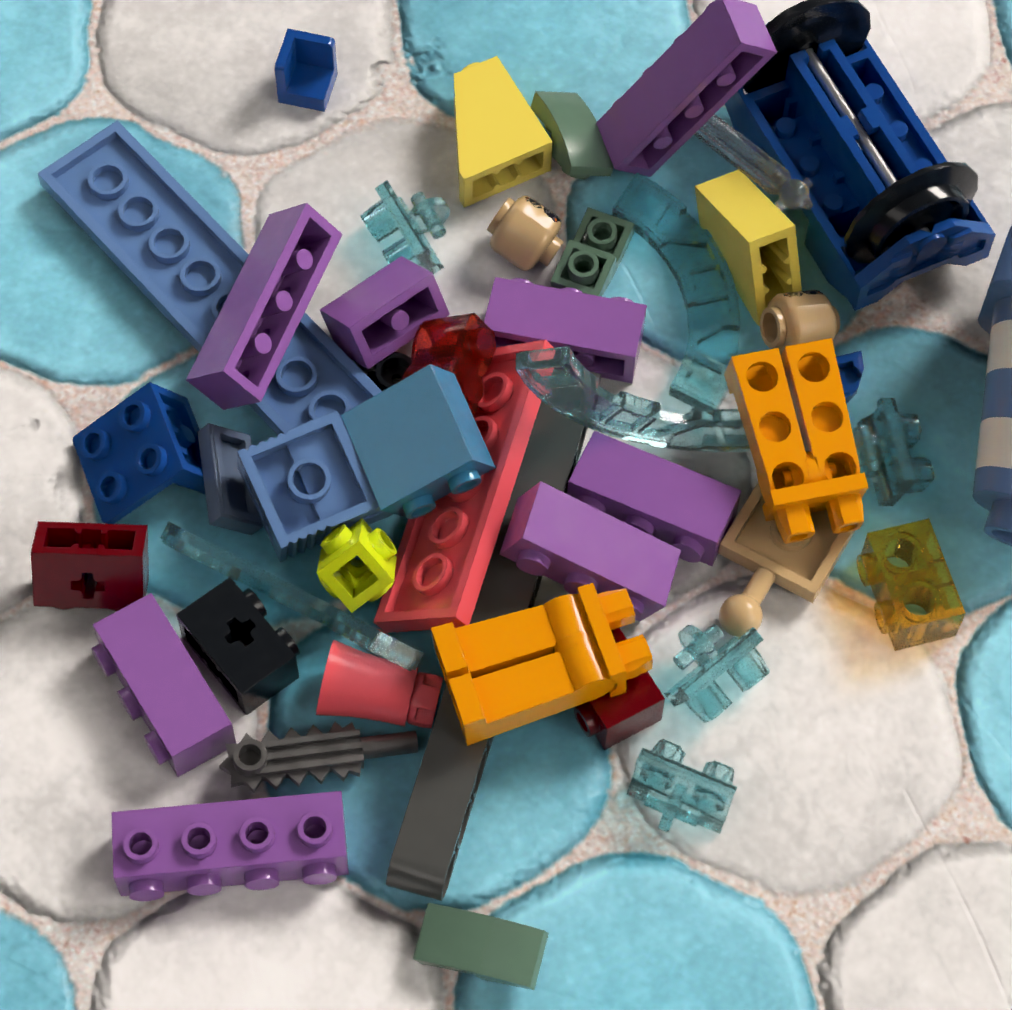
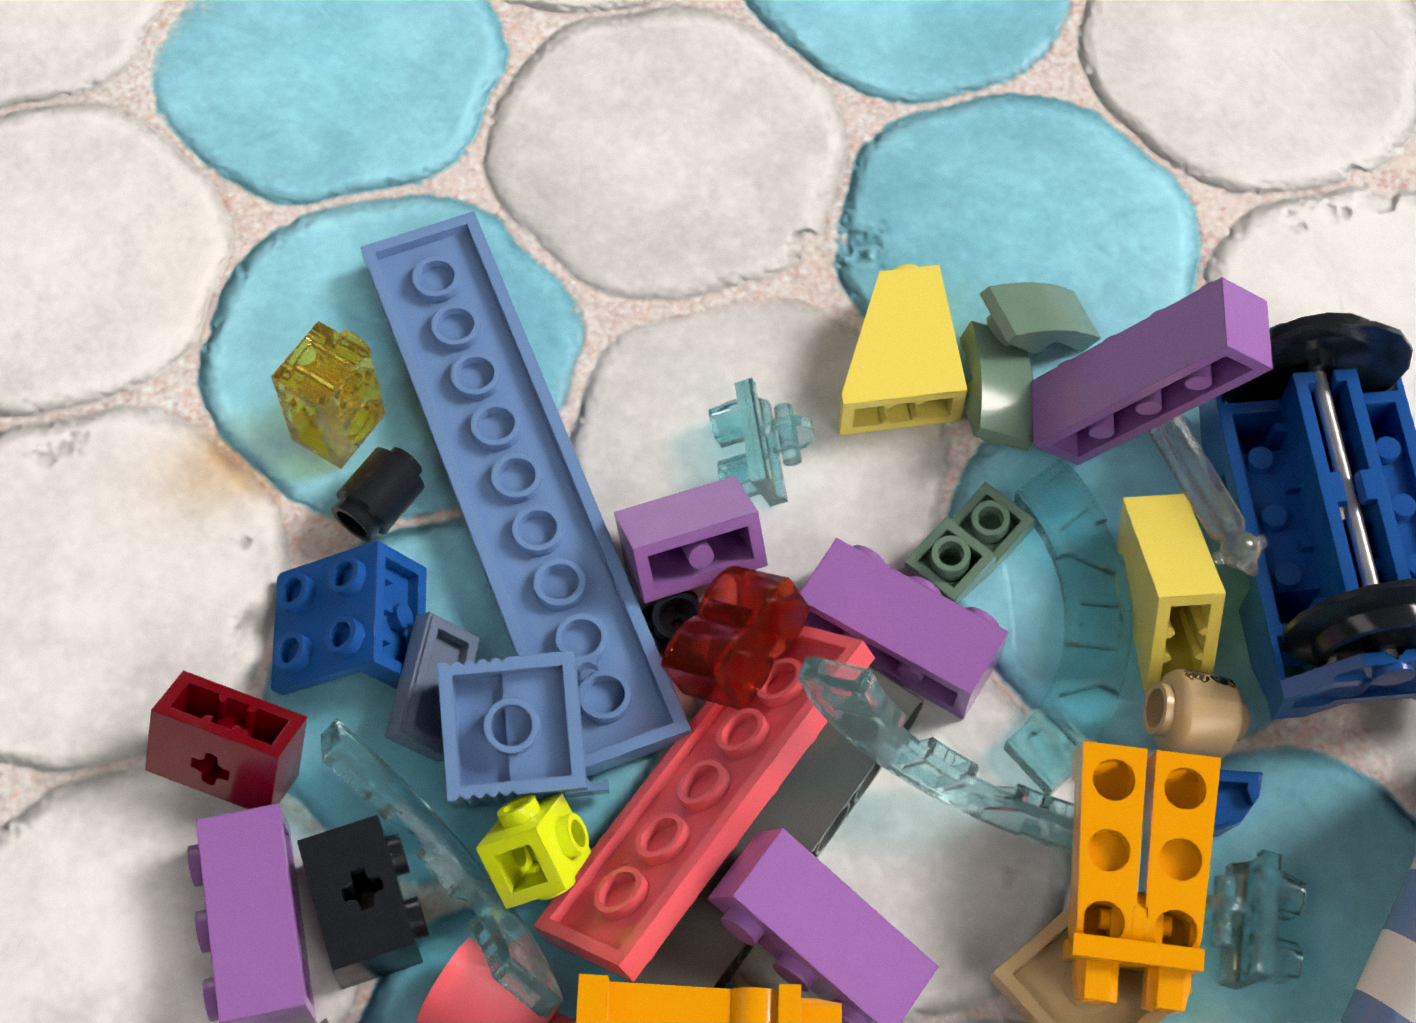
camera: 20 degrees right, 0 degrees up
medium lavender brick [186,203,343,410] -> none
blue panel [274,29,338,112] -> none
dark azure piece [341,364,496,519] -> none
tan head [487,196,564,271] -> none
medium lavender brick [567,431,742,566] -> none
none -> clear yellow brick [271,321,386,469]
none -> black brick [331,447,425,542]
none -> sand green slope [980,282,1101,355]

